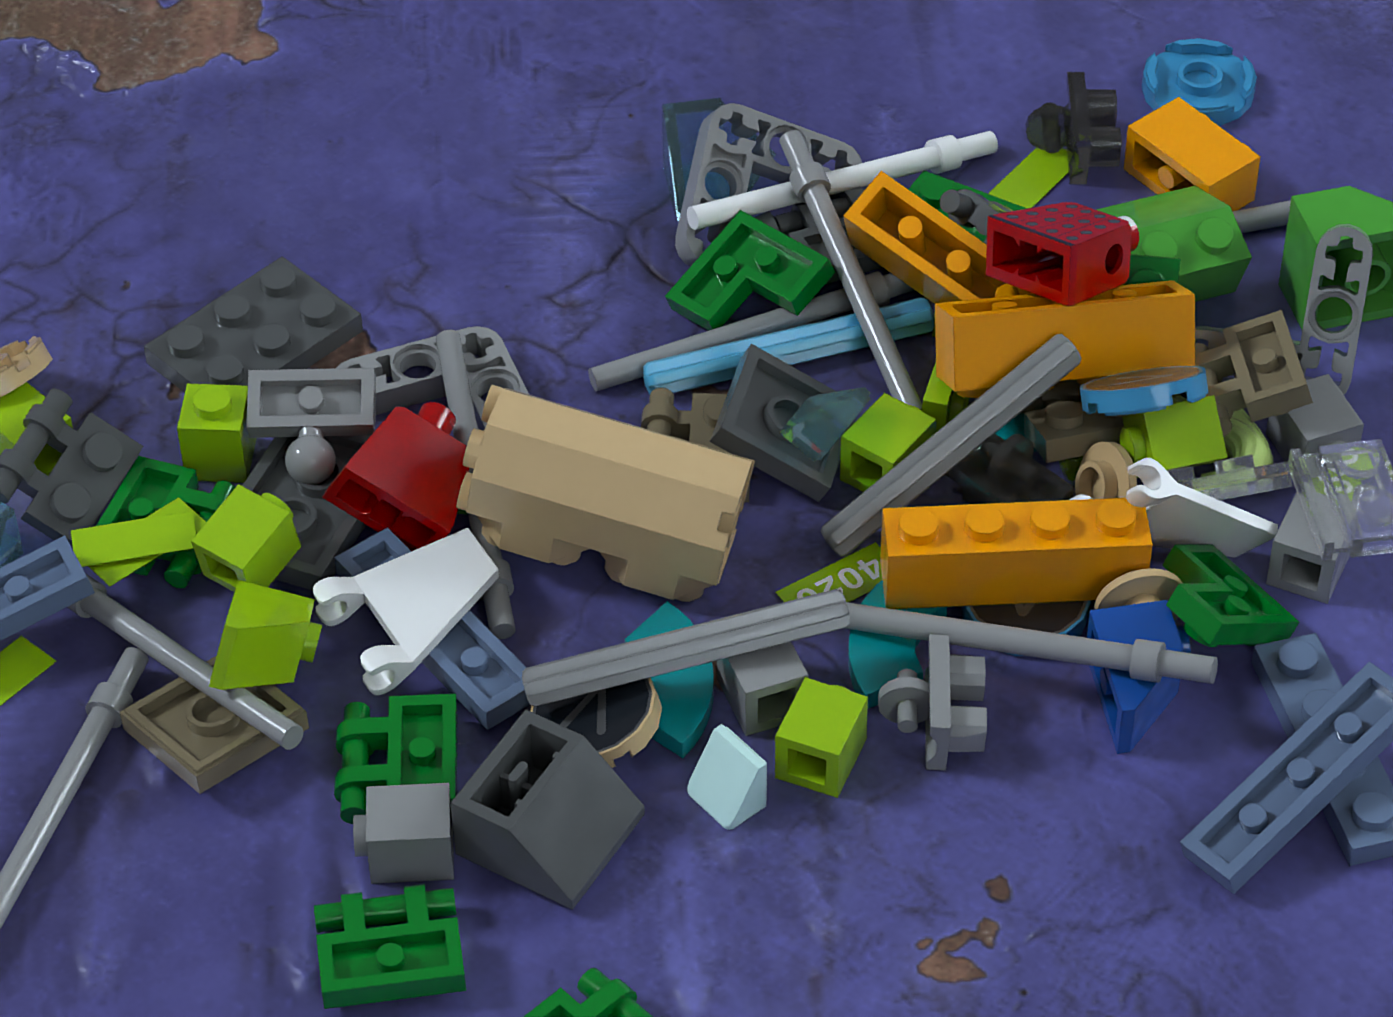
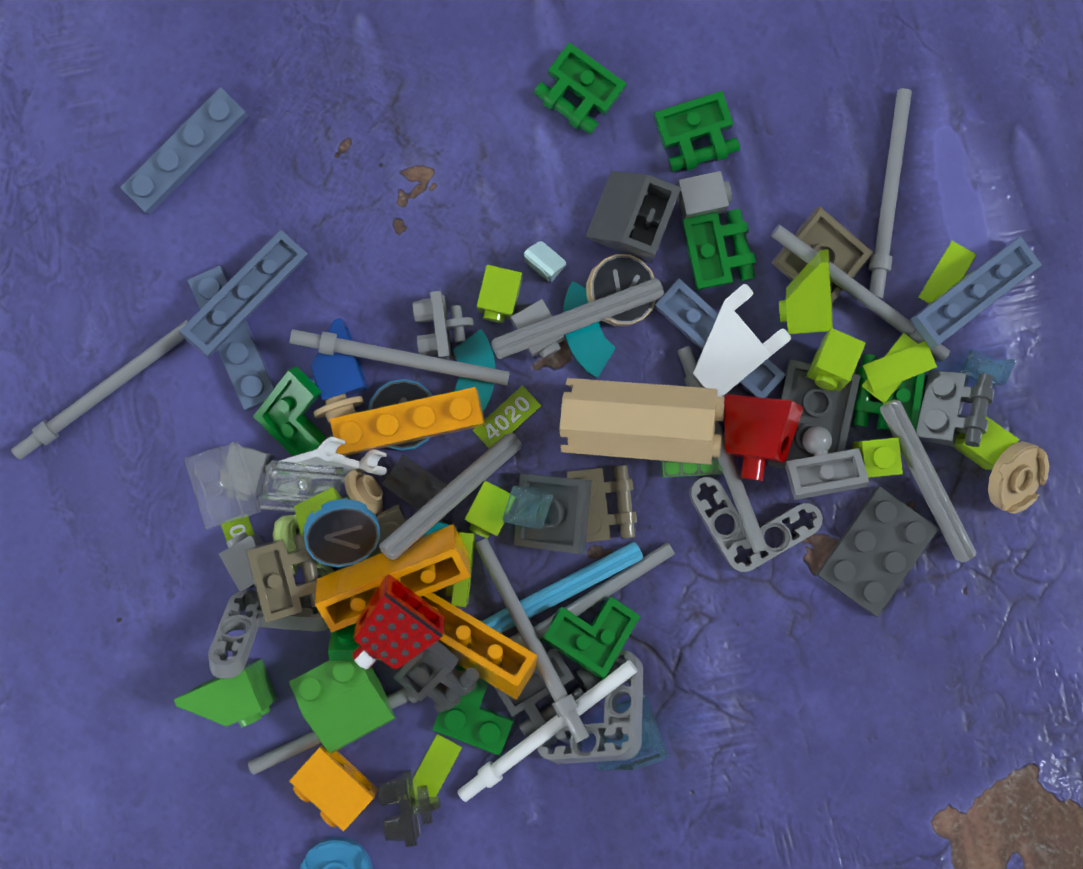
camera: 170 degrees right, 40 degrees up
none -> light grey axle [880,399,976,563]

